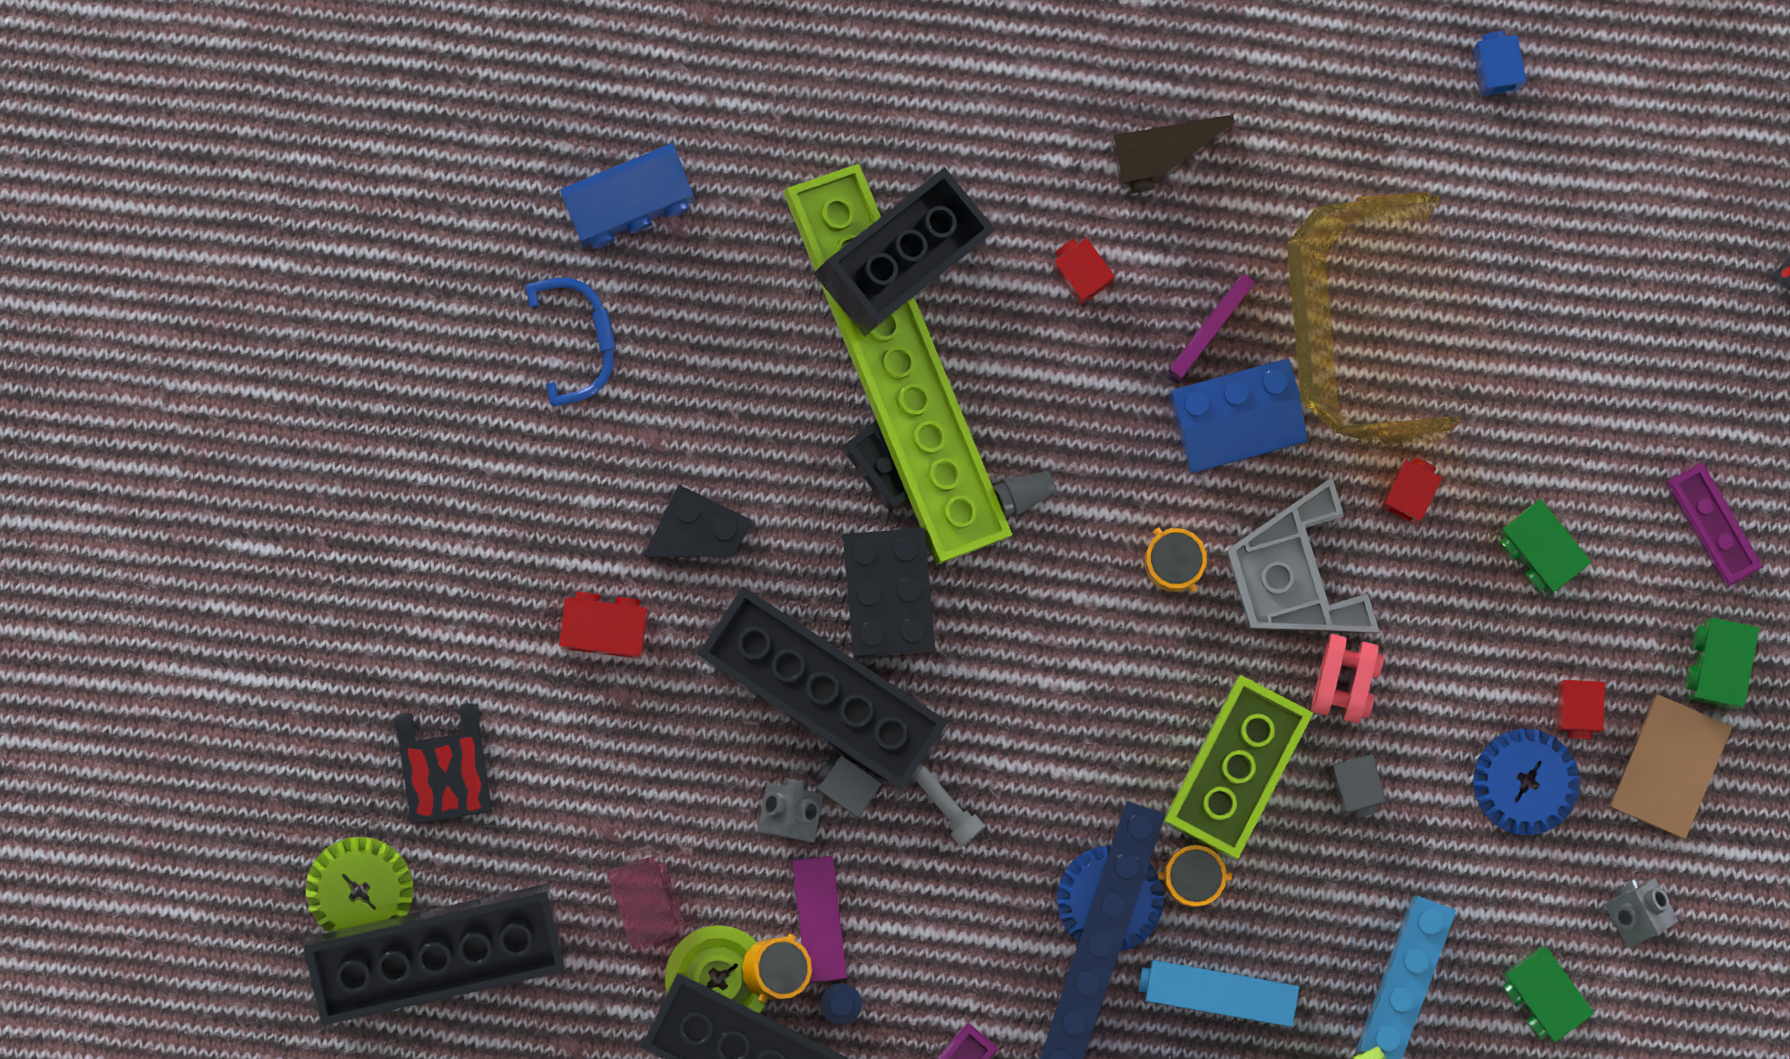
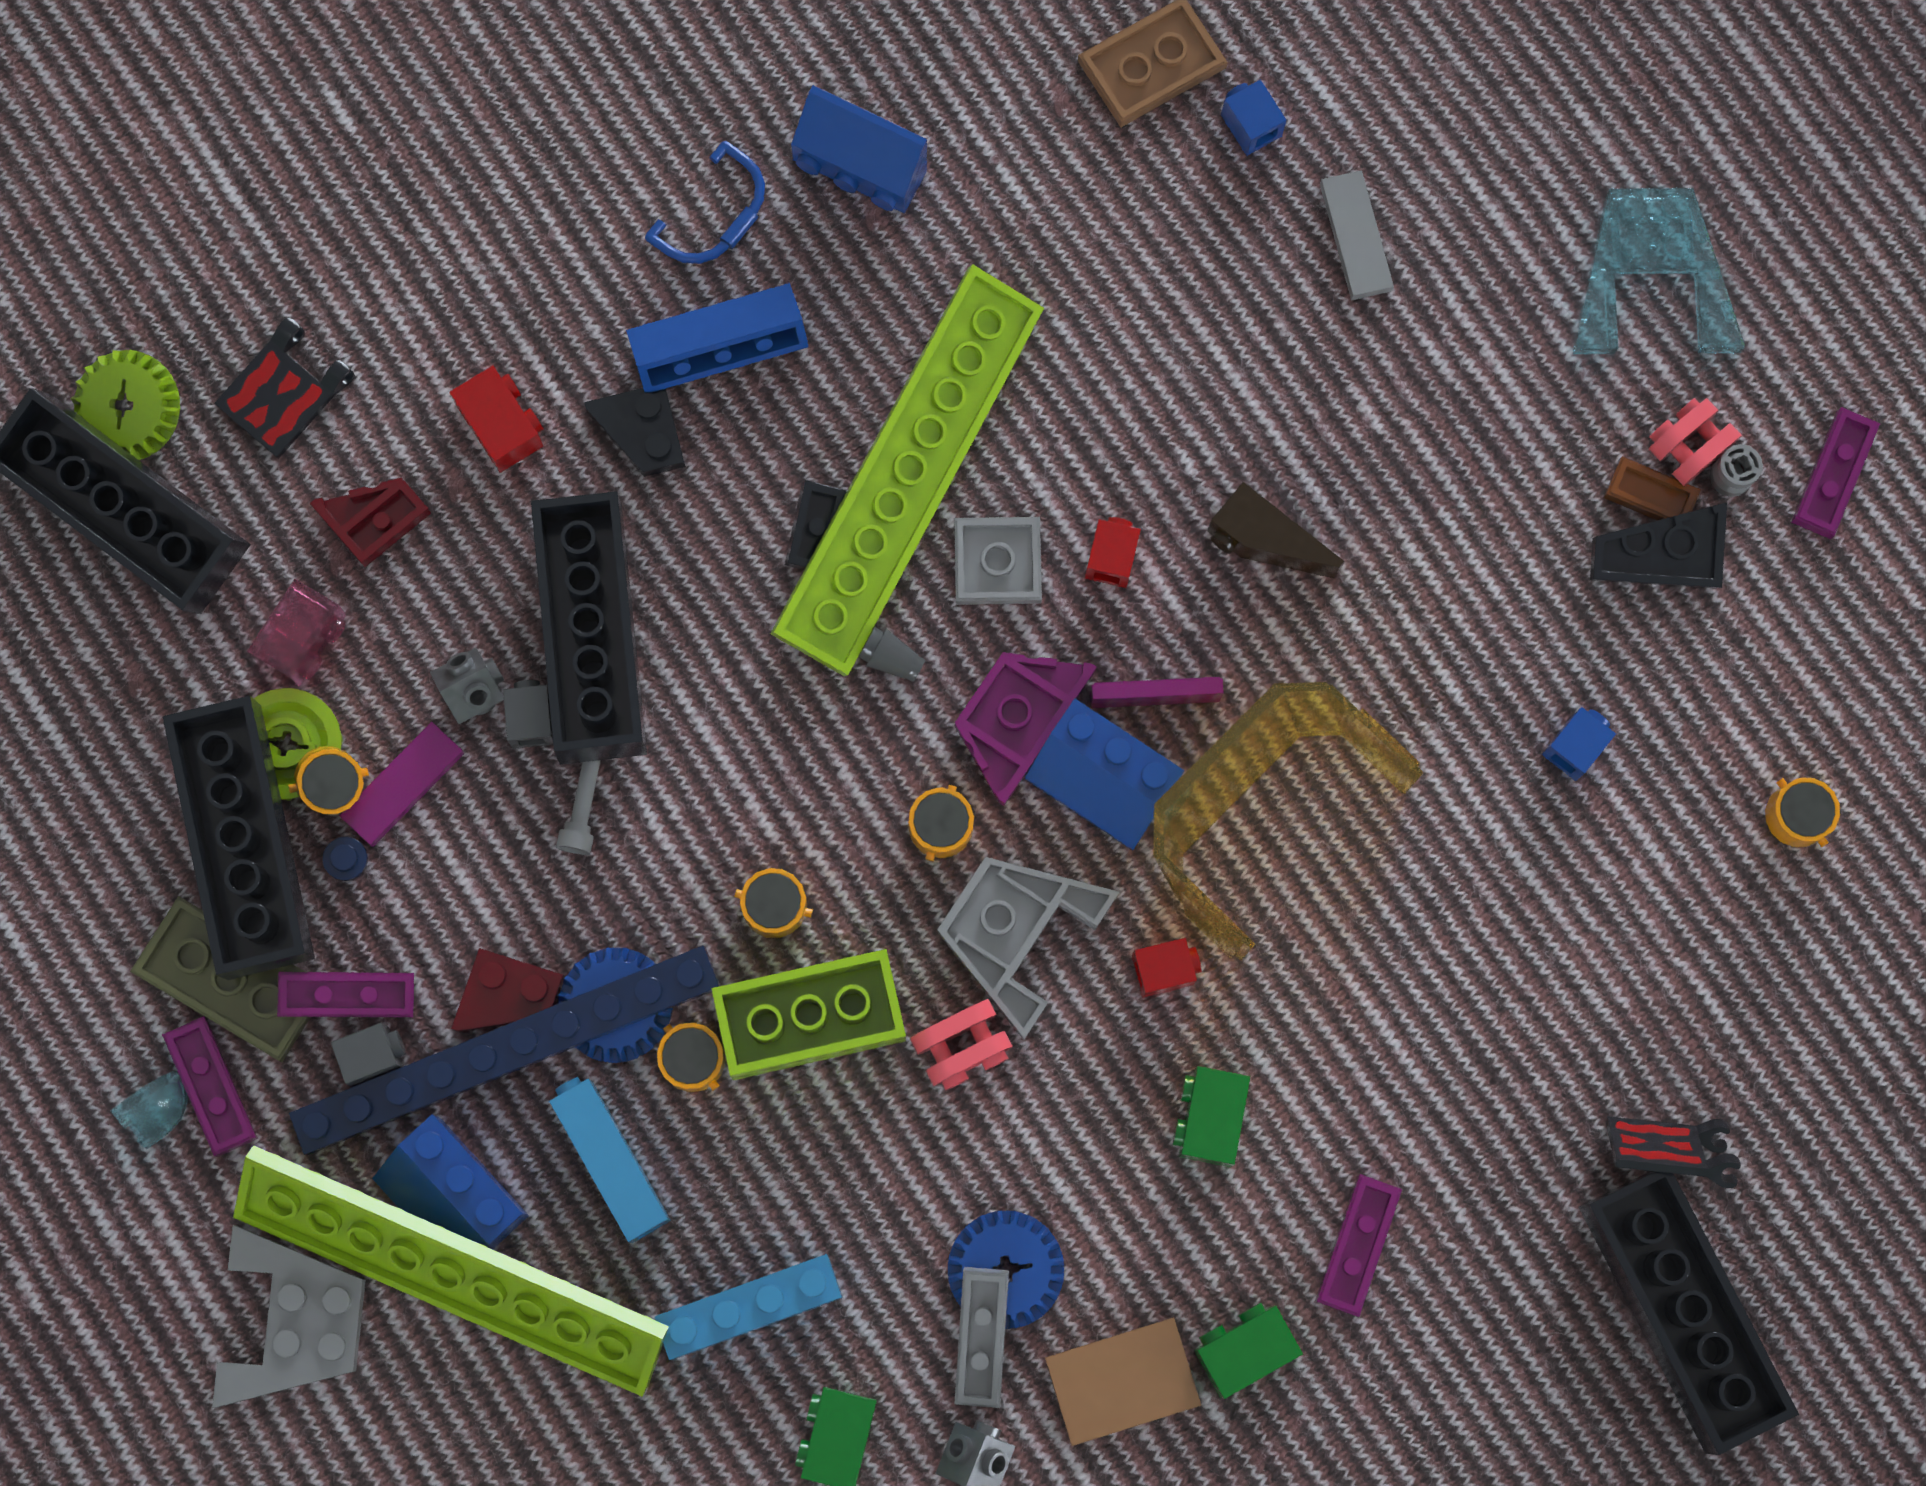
camera: 50 degrees right, 5 degrees down
black brick [813,167,996,336] -> none
black brick [843,527,935,660] -> none
dark grey brick [1329,754,1386,819] -> none
red brick [1556,680,1605,740] -> none
none -> dark red wing [310,478,431,568]
none -> dark red wing [451,948,565,1033]
none -> blue brick [626,283,809,393]
none -> pearl dark grey piece [734,868,813,938]
none -> light grey tile [954,517,1042,605]
none -> magenta wing [954,652,1097,806]
none -> light grey tile [954,1267,1009,1408]

